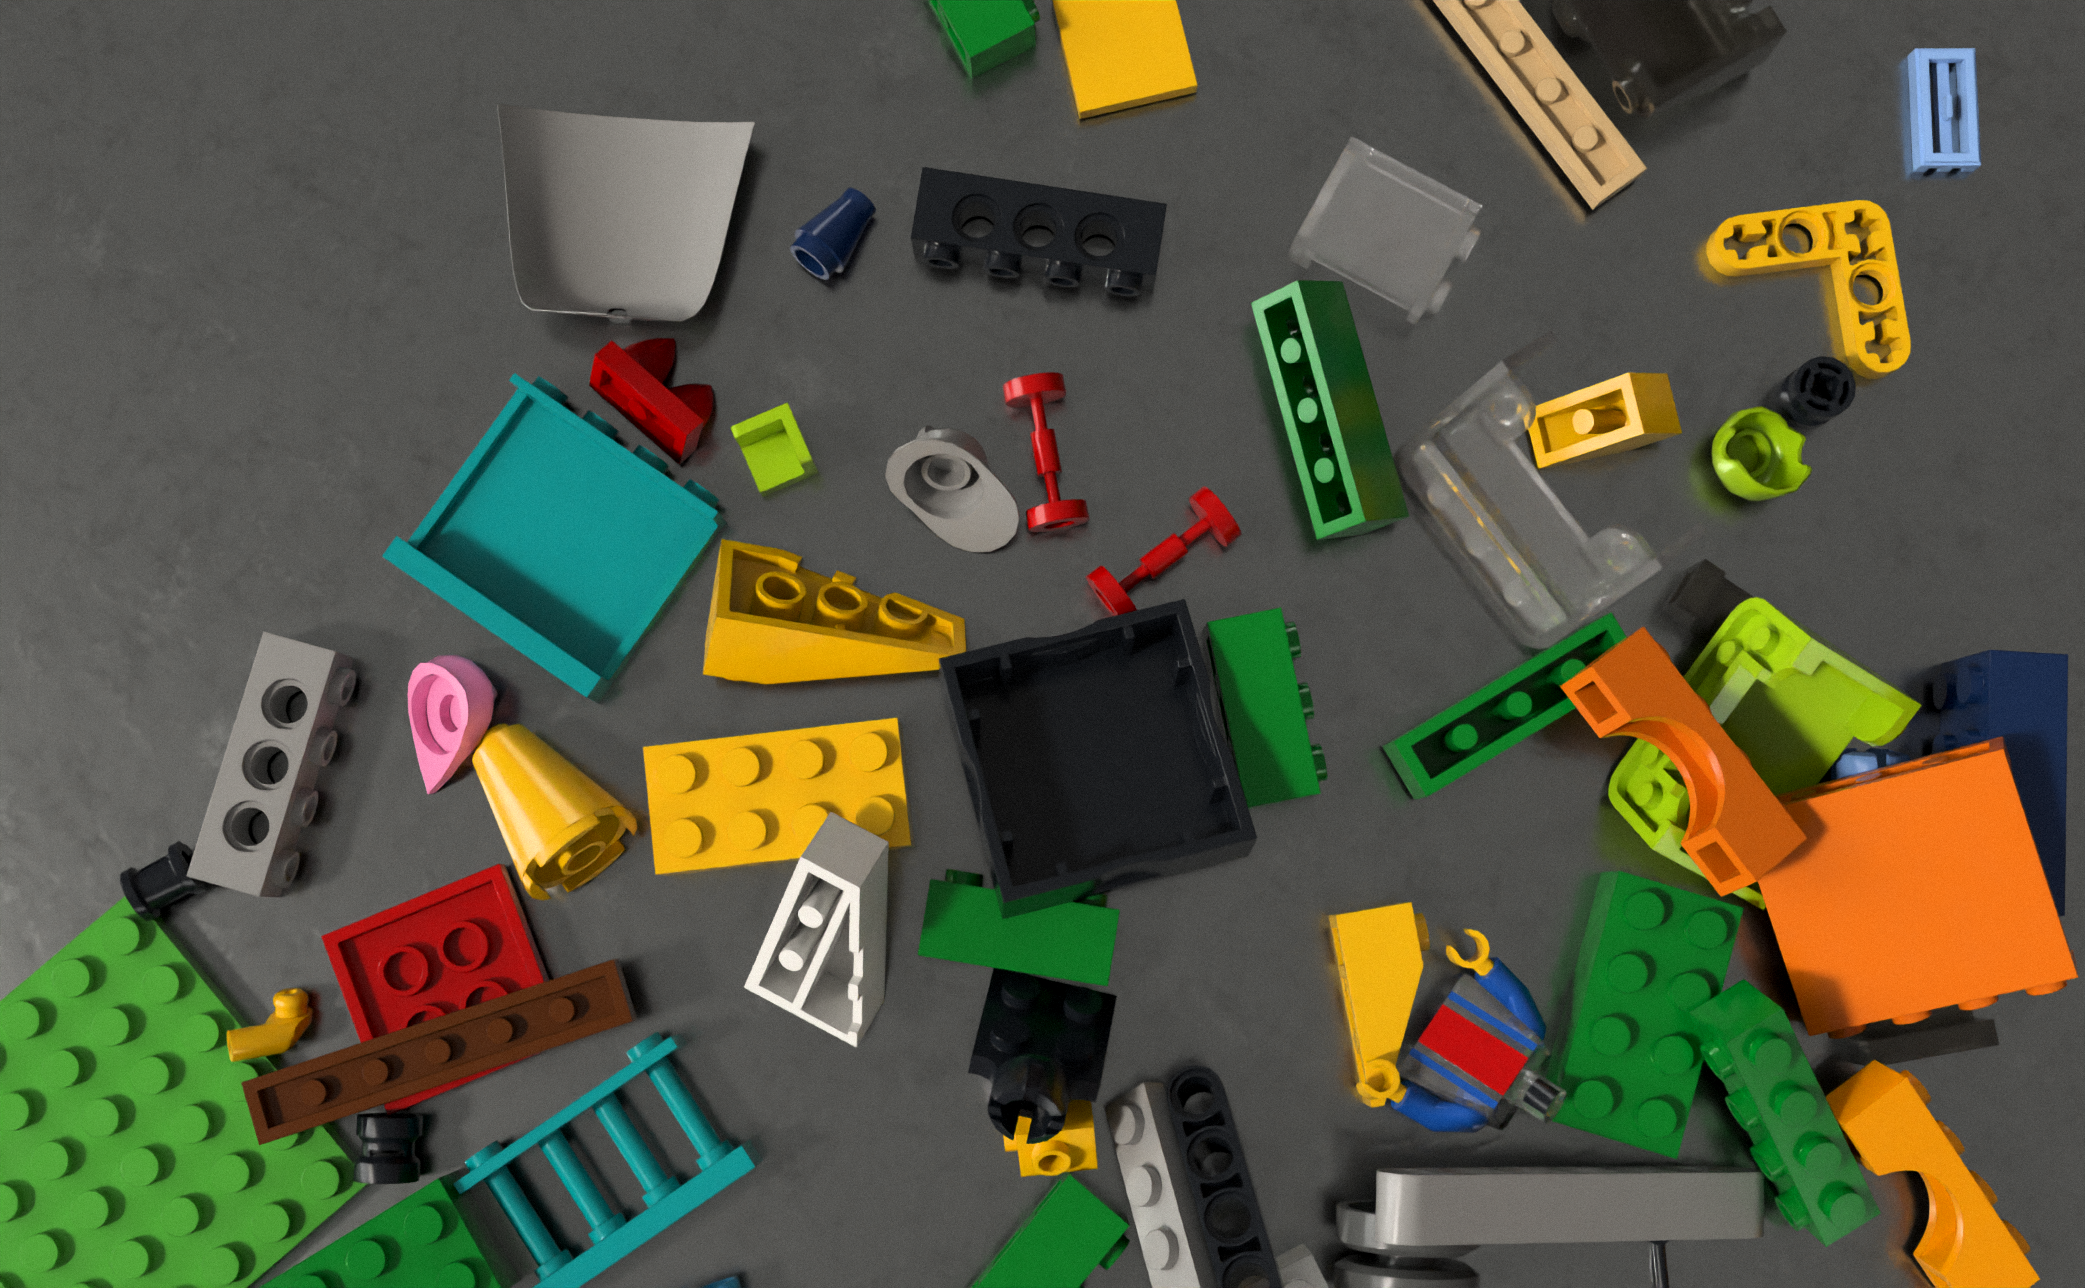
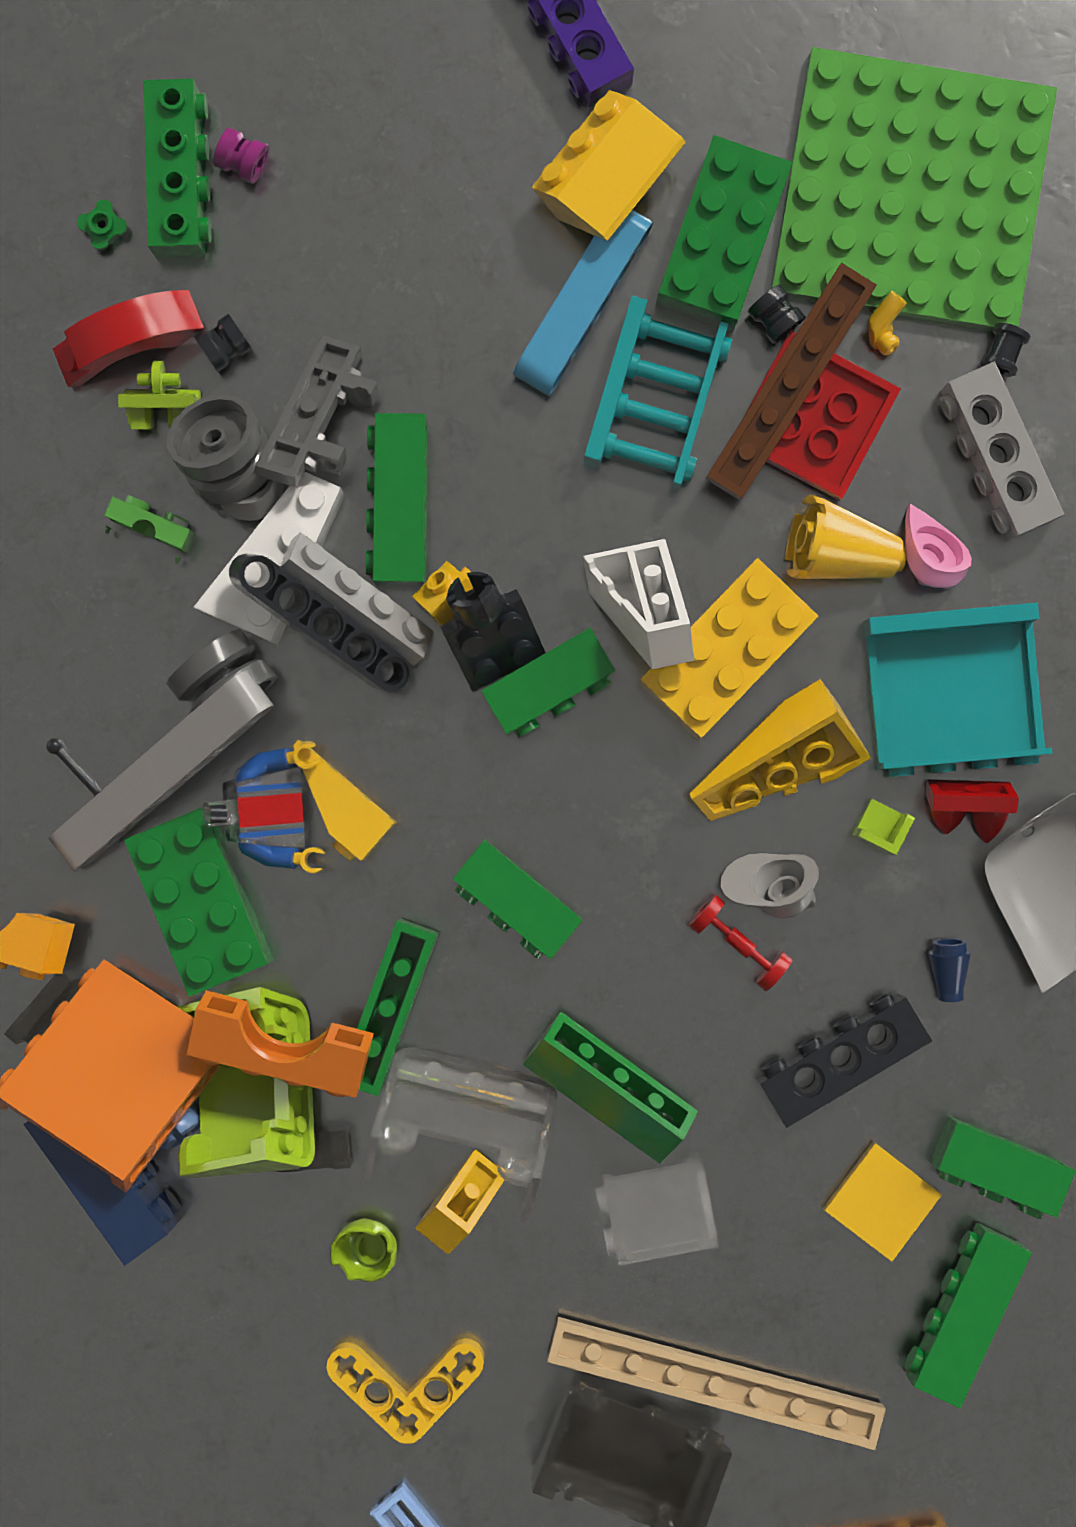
camera: 140 degrees right, 5 degrees up
black tile [939,599,1257,919] -> none
red wheel [1086,486,1242,616] -> none
green brick [1689,979,1881,1247] -> none
black wheel [1775,356,1856,430] -> none

